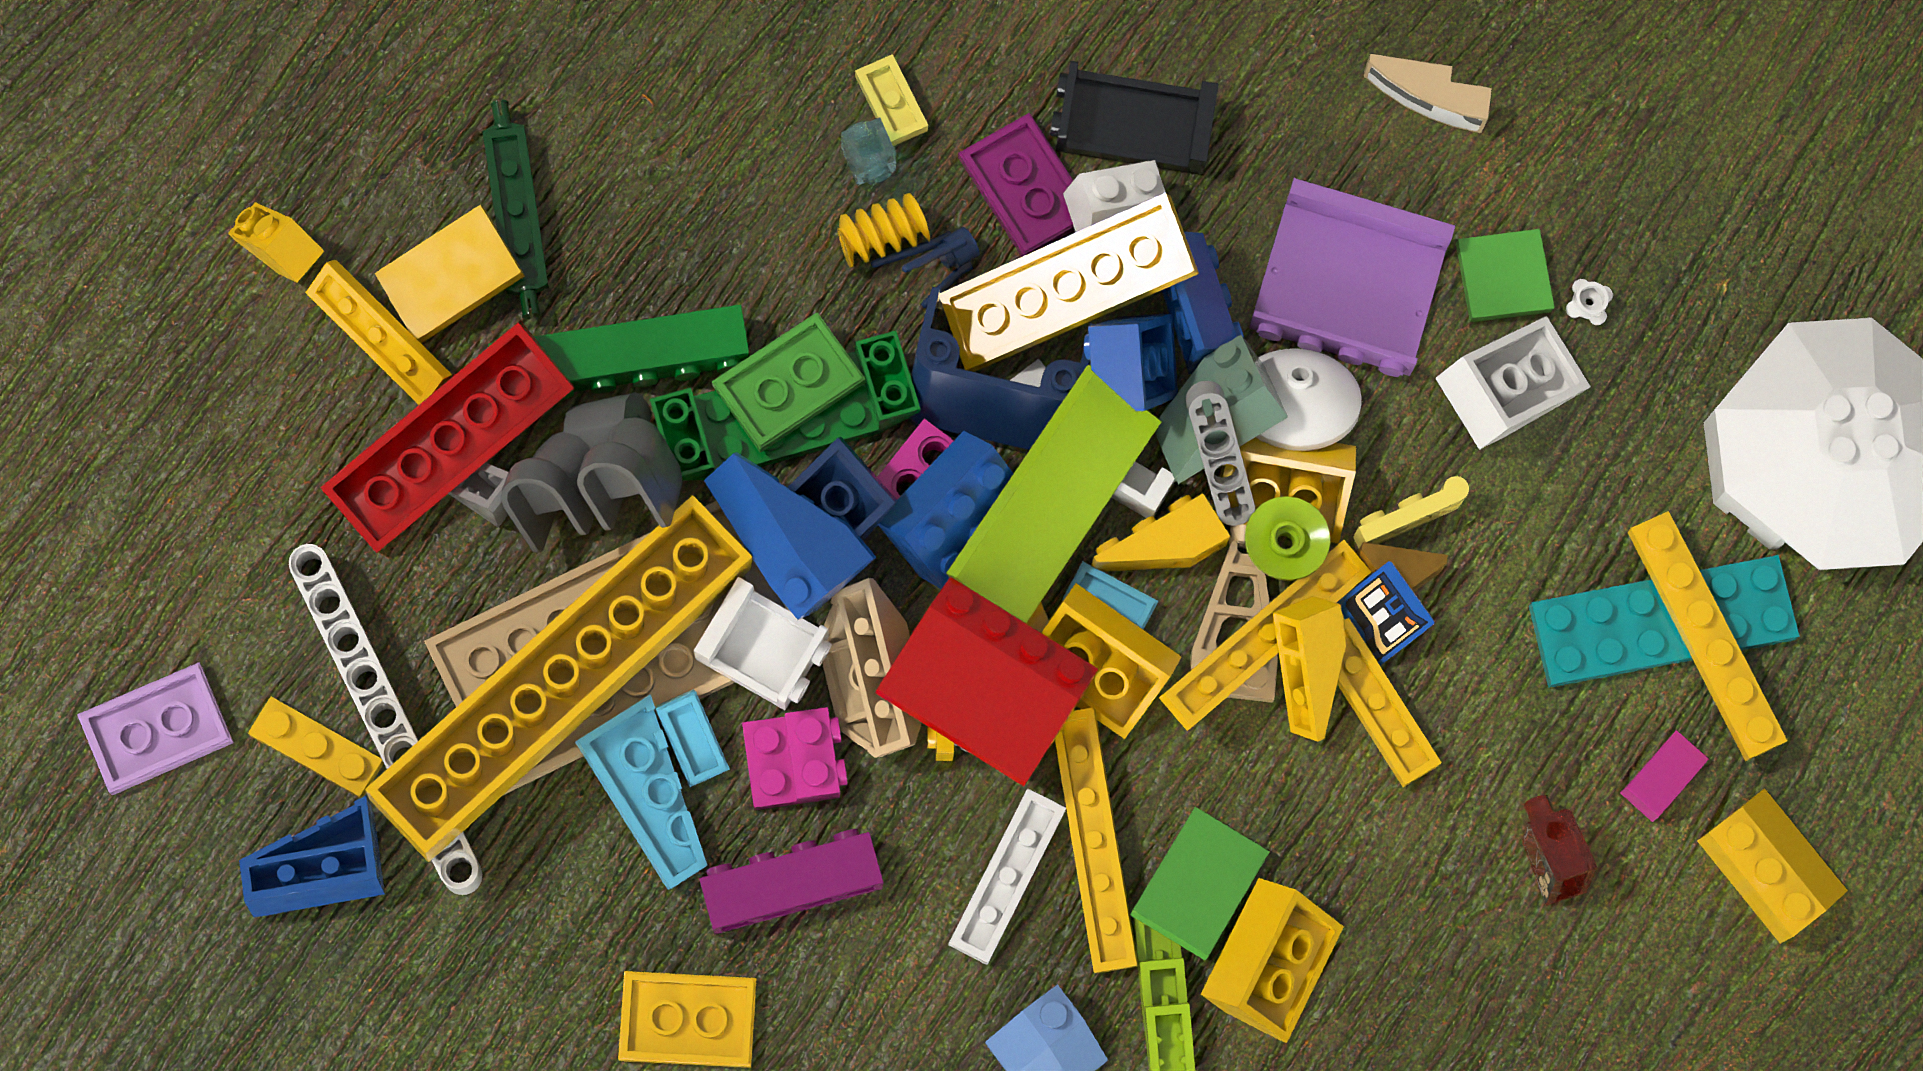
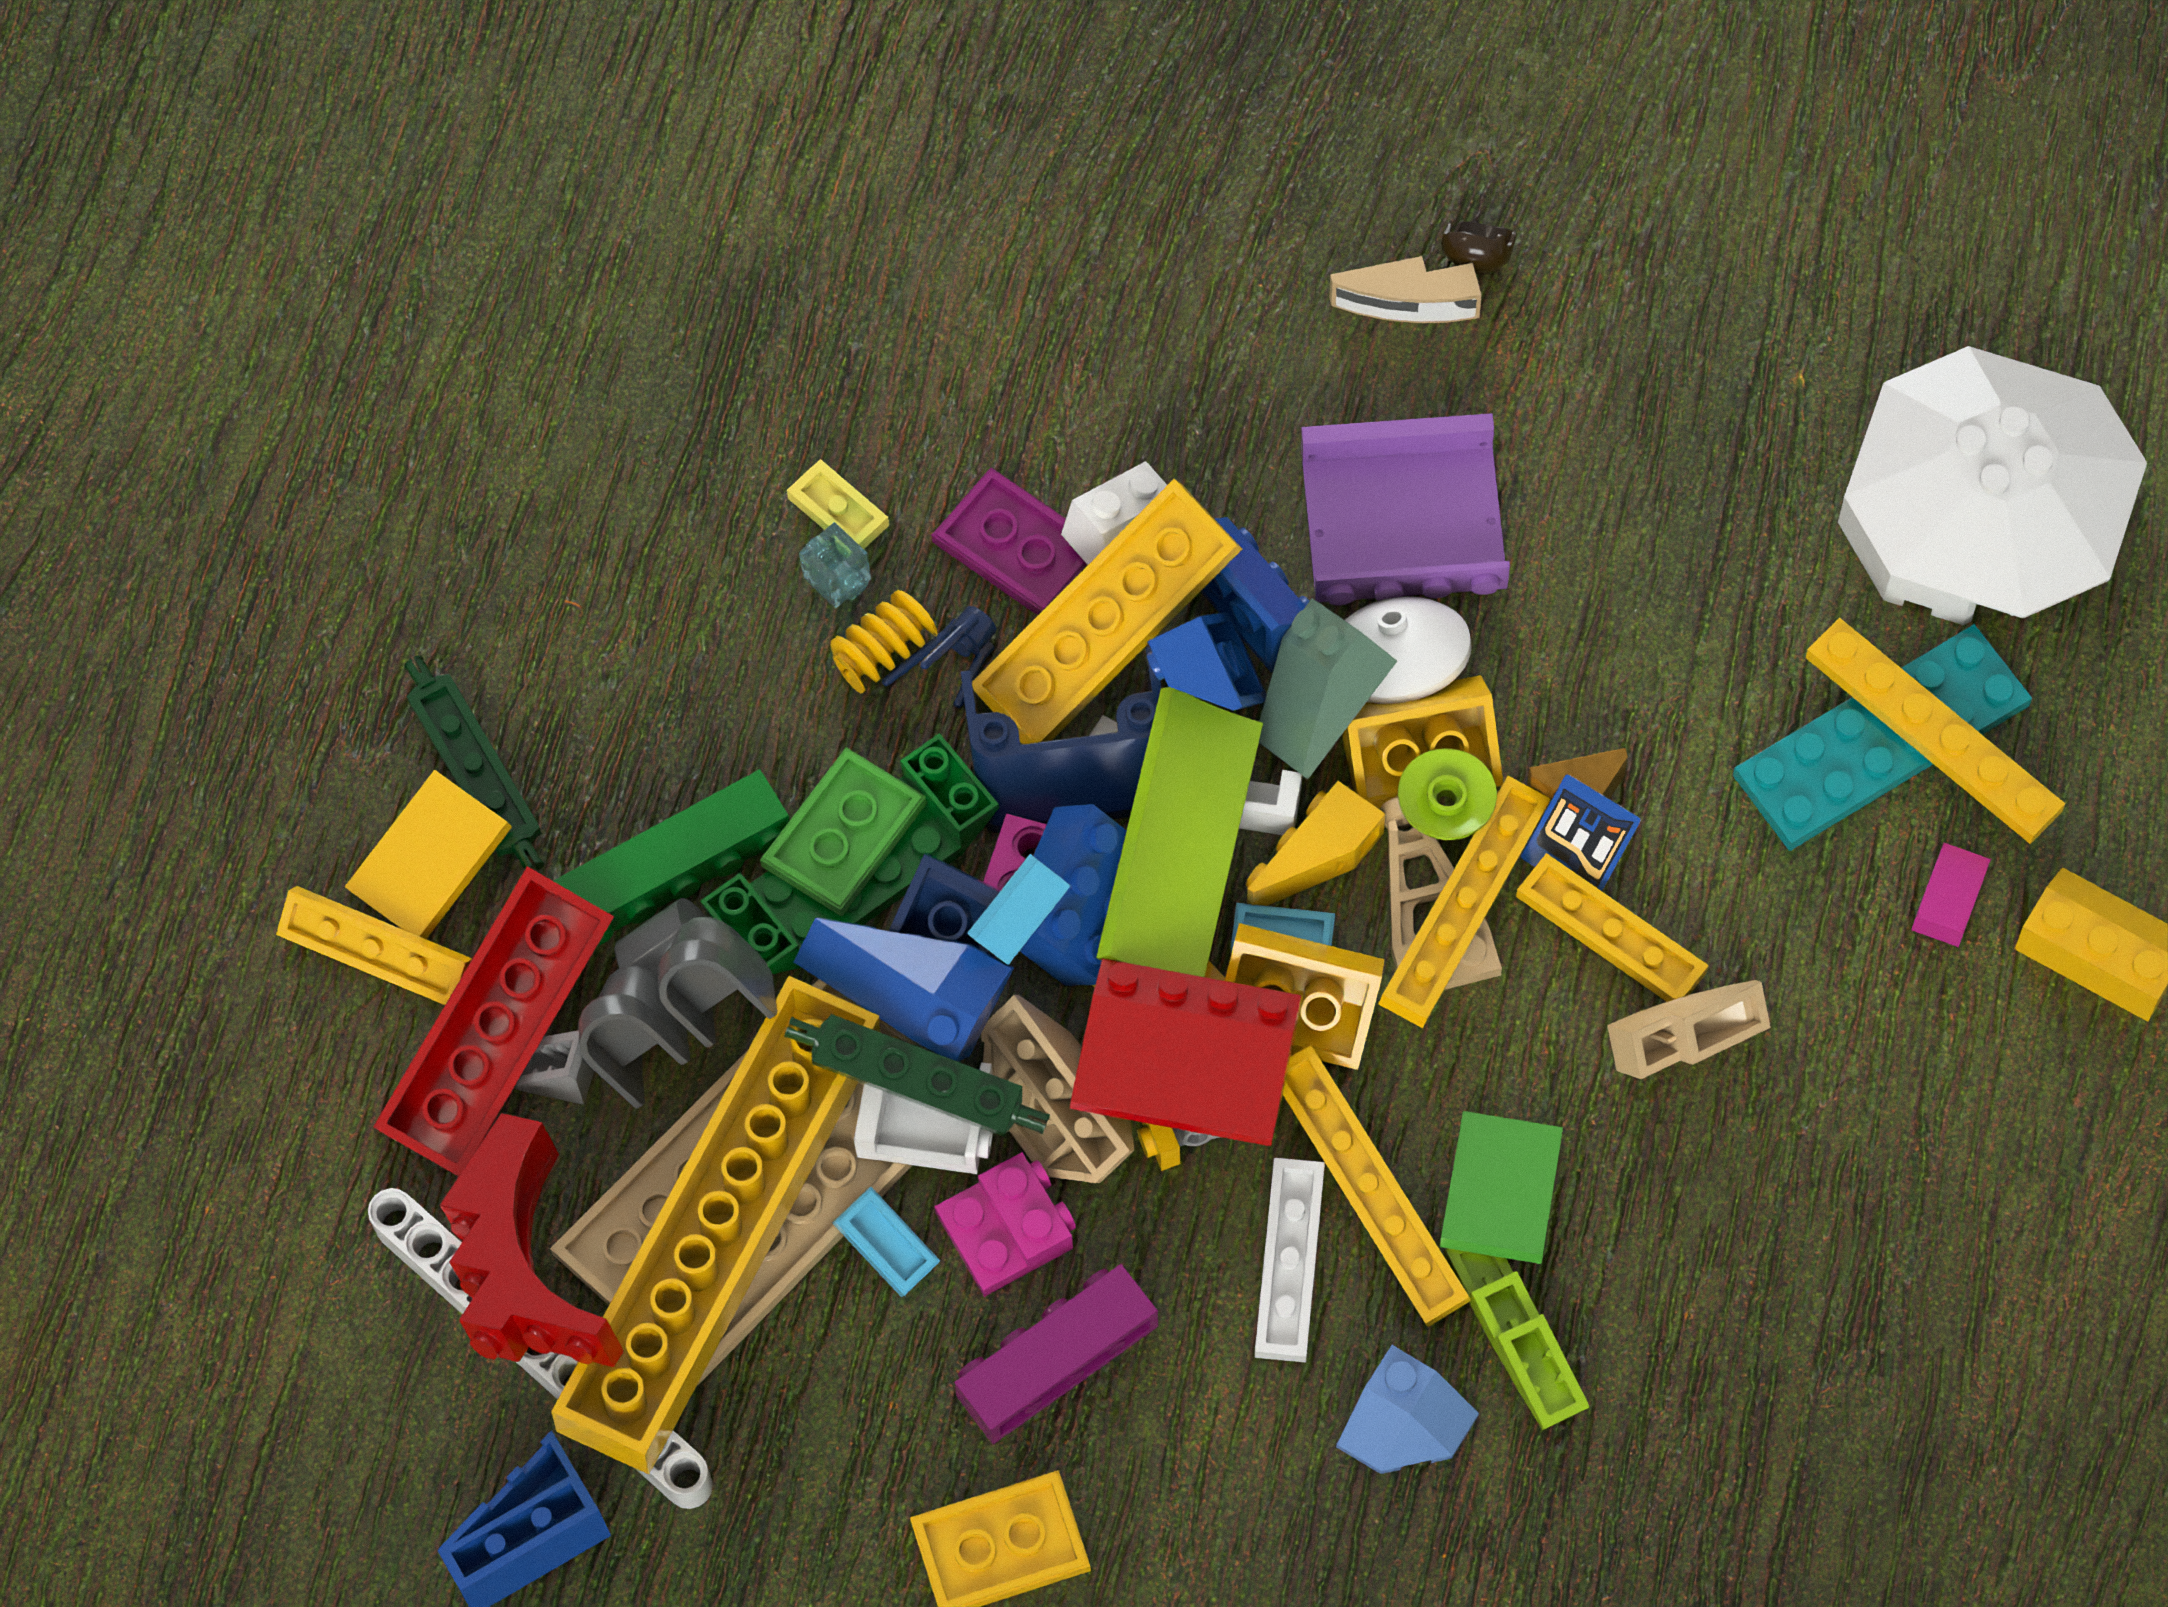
camera: 10 degrees left, 10 degrees down
lavender tile [77,663,234,795] -> none
yellow slope [228,202,324,282] -> none
yellow plate [248,696,384,798] -> none
medium azure wing [575,694,707,890] -> none
black panel [1050,61,1219,175] -> none
light grey beam [1186,381,1255,526] -> none
yellow slope [1200,878,1344,1043] -> none
yellow slope [1273,596,1346,742] -> none
light yellow plate [1353,476,1469,548] -> none
white slope [1436,316,1591,450] -> none
bright green tile [1456,229,1554,323] -> none
clear red torso [1522,795,1598,906] -> none
white plate [1566,279,1613,325] -> none
none -> red arch [440,1113,624,1367]
none -> dark green plate [784,1014,1050,1136]
none -> medium azure tile [967,854,1071,965]
none -> dark brown hair [1441,221,1517,274]
none -> tan slope [1607,980,1771,1079]

